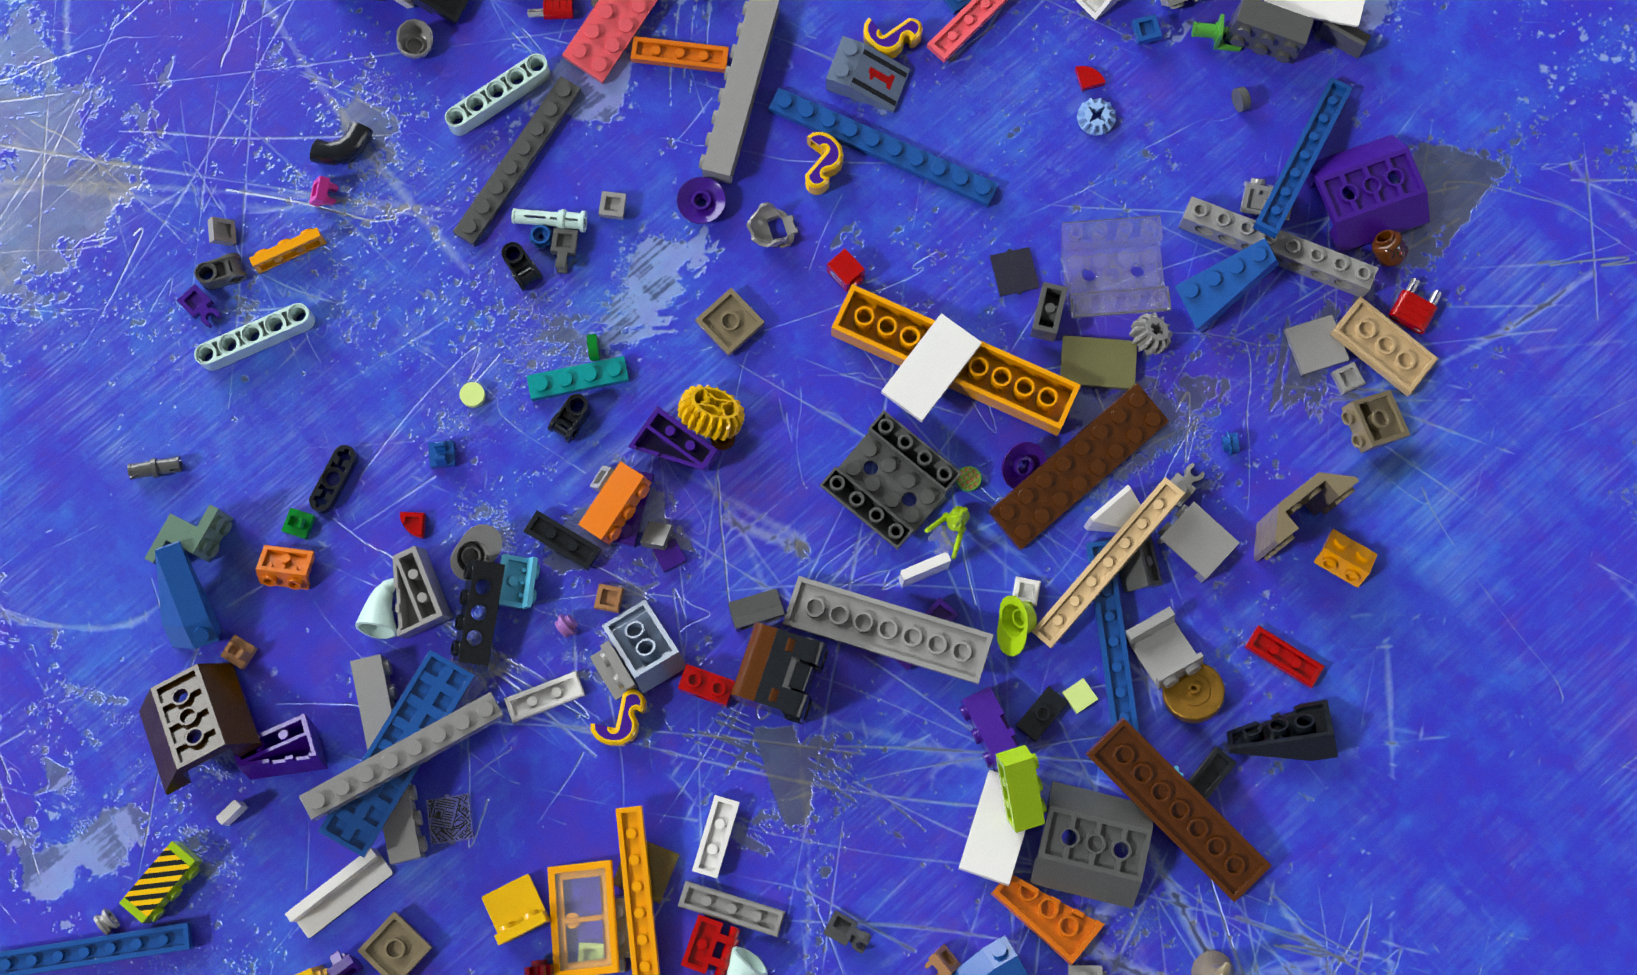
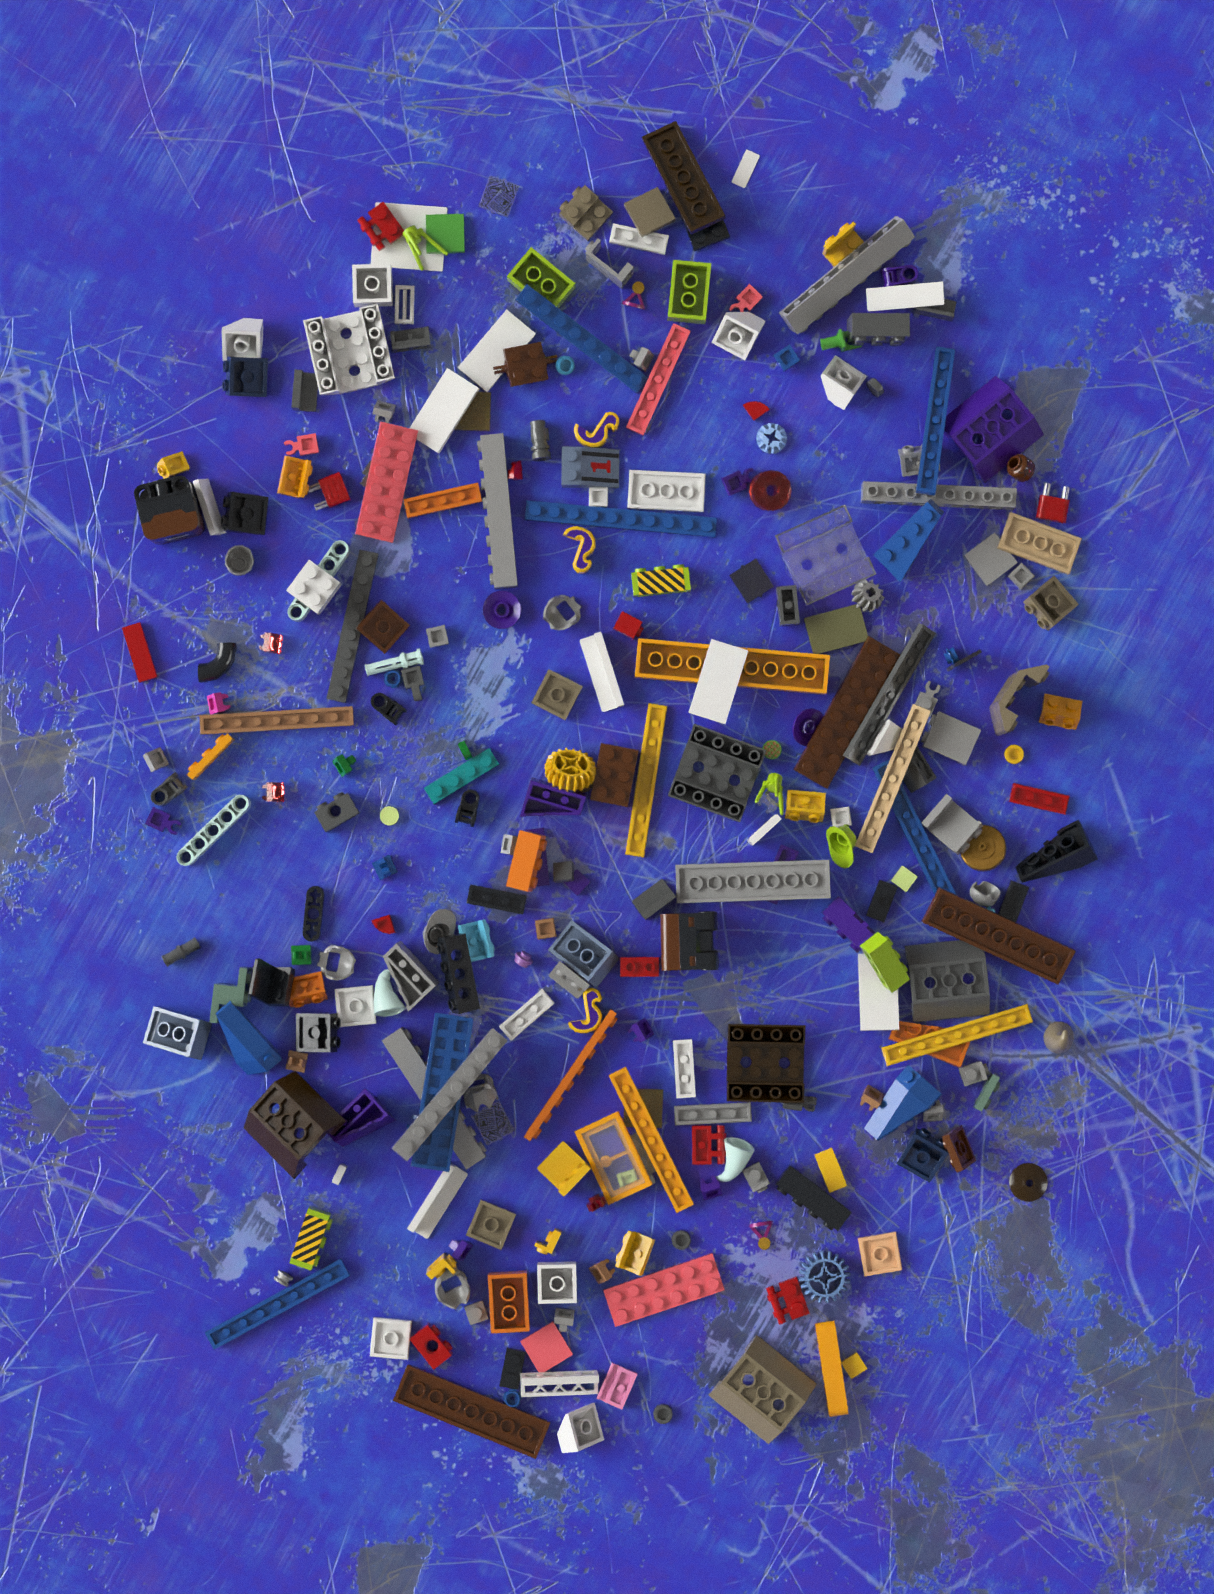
camera: 20 degrees left, 10 degrees up
none -> red tile [122,622,158,683]
none -> sand blue slope [143,1006,212,1060]
none -> medium nougat plate [199,706,354,735]
none -> black bracket [249,958,295,1006]
none -> clear red tile [259,632,282,654]
none -> tile [262,782,284,802]
none -> white brick [286,560,342,615]
none -> plate [296,1013,341,1052]
none -> dark grey brick [314,792,360,832]
none -> light grey helmet [317,945,356,980]
none -> green tile [332,754,356,778]
none -> white tile [334,985,377,1027]
none -> reddish brown plate [356,600,410,654]
none -> light grey helmet [463,1073,499,1112]
none -> red tile [508,460,523,480]
none -> orange plate [524,1009,618,1141]
none -> dark grey axle [530,420,551,461]
none -> white panel [580,632,624,712]
none -> white tile [589,487,608,507]
none -> reddish brown brick [590,743,639,808]
none -> yellow tile [625,703,667,857]
none -> white tile [627,470,706,512]
none -> dark purple tile [628,1018,654,1043]
none -> brick [631,564,691,597]
none -> dark purple plate [721,468,758,496]
none -> dark brown slope [726,1024,805,1103]
none -> clear red wheel [749,470,792,511]
none -> yellow bracket [785,790,826,823]
none -> white slope [821,355,867,410]
none -> dark grey plate [843,623,936,766]
none -> yellow tile [881,1004,1033,1066]
none -> clear smoke piece [946,649,982,672]
none -> light grey hair [970,881,1001,907]
none -> yellow tile [1004,745,1024,764]

